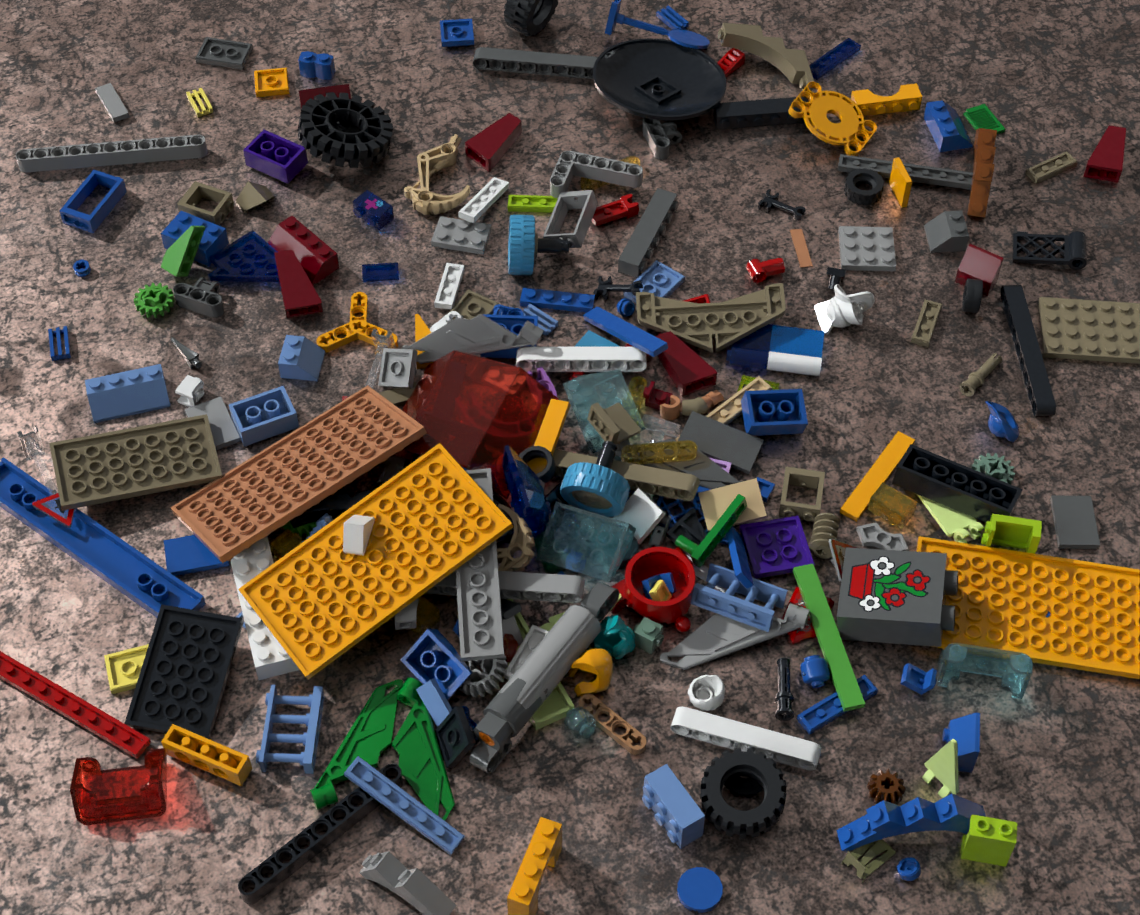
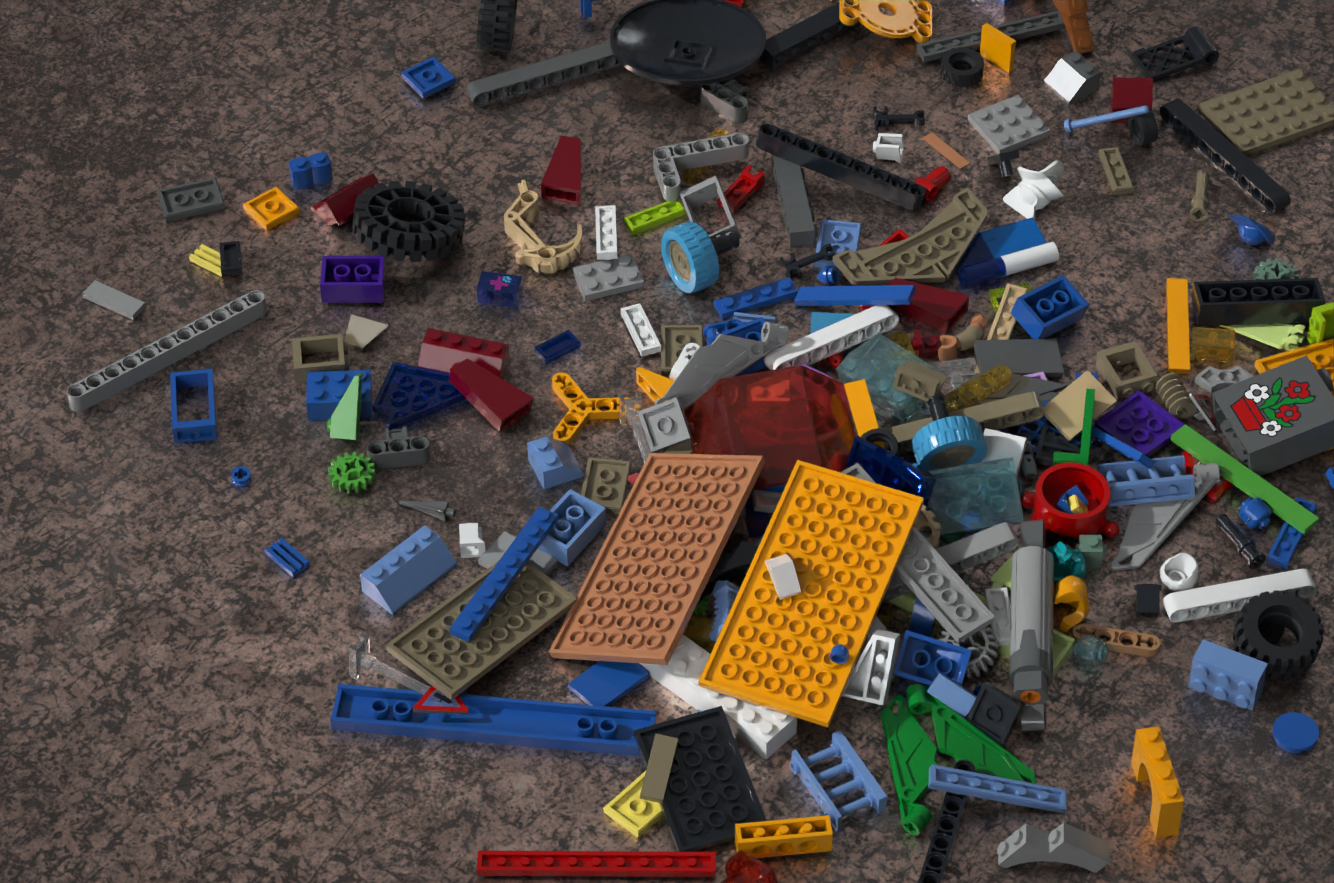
camera: 30 degrees left, 5 degrees down
none -> black tile [219,241,242,277]
none -> blue plate [449,507,558,642]
none -> dark tan tile [581,457,631,515]
none -> dark tan tile [640,733,678,804]
none -> black beam [756,124,926,211]
none -> blue hinge [829,644,849,664]
none -> white wedge [842,629,900,705]
none -> white window [873,133,904,164]
none -> medium blue bar [1064,106,1149,133]
none -> black tile [1134,584,1162,613]

